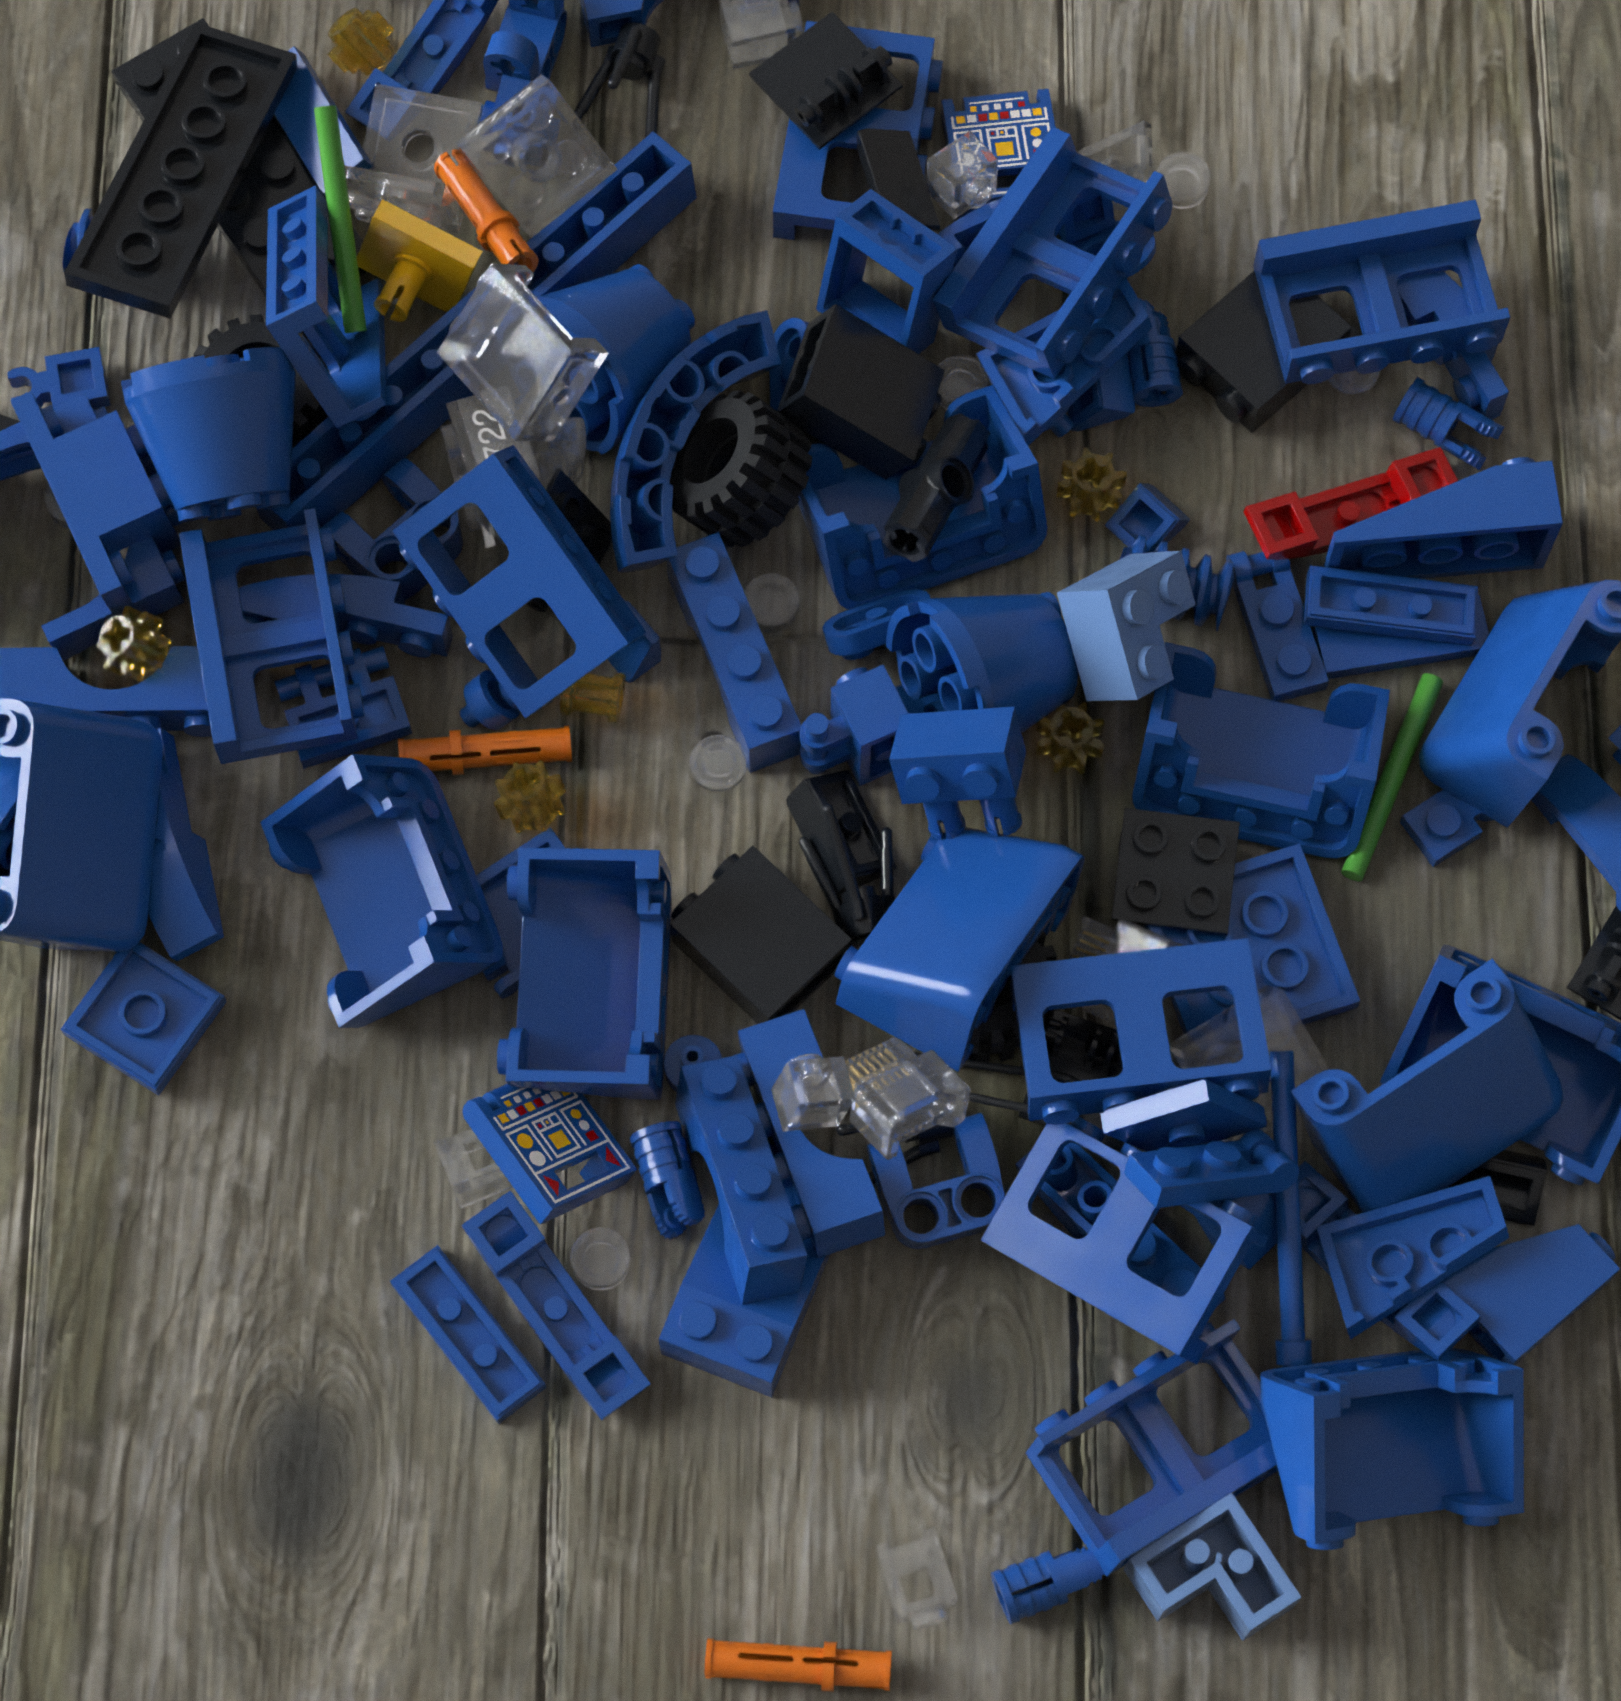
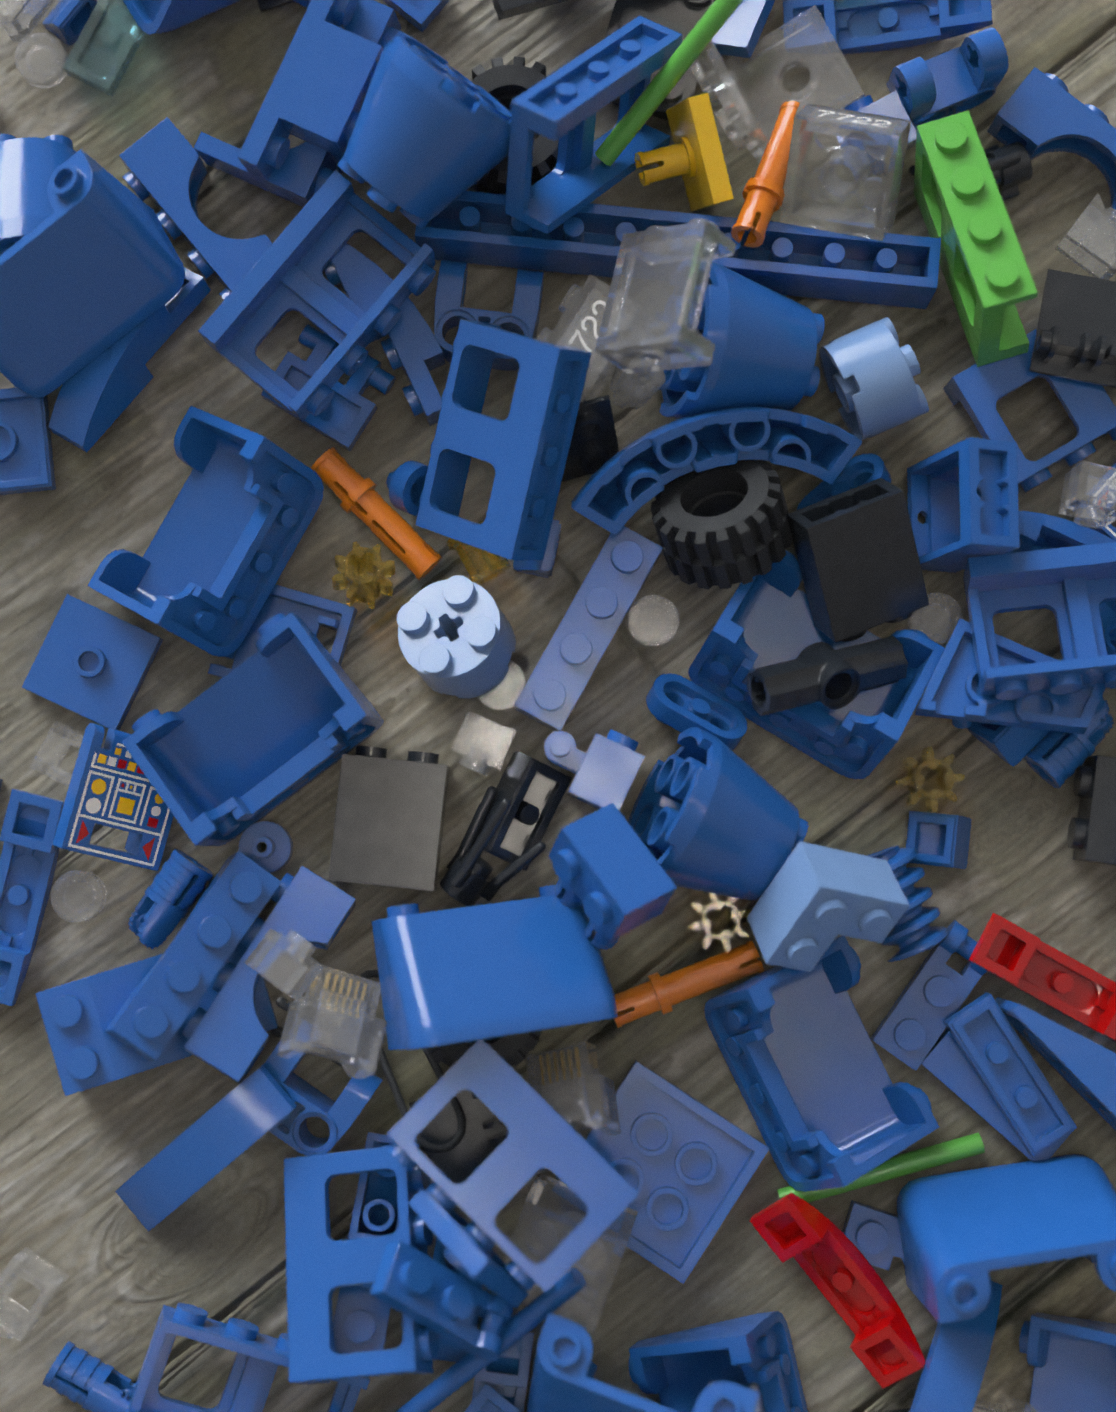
camera: 50 degrees right, 15 degrees up
clear yellow gear [96,606,171,681] -> none
black slope [857,128,940,231] -> none
black hinge [1111,808,1240,935] -> none
none -> blue plate [22,594,164,730]
none -> blue slope [115,1065,297,1232]
none -> brick [397,575,516,699]
none -> clear plate [451,711,517,776]
none -> orange pin [613,940,764,1028]
none -> red slope [750,1193,926,1389]
none -> medium blue brick [819,317,929,440]
none -> bright green window [914,110,1038,367]

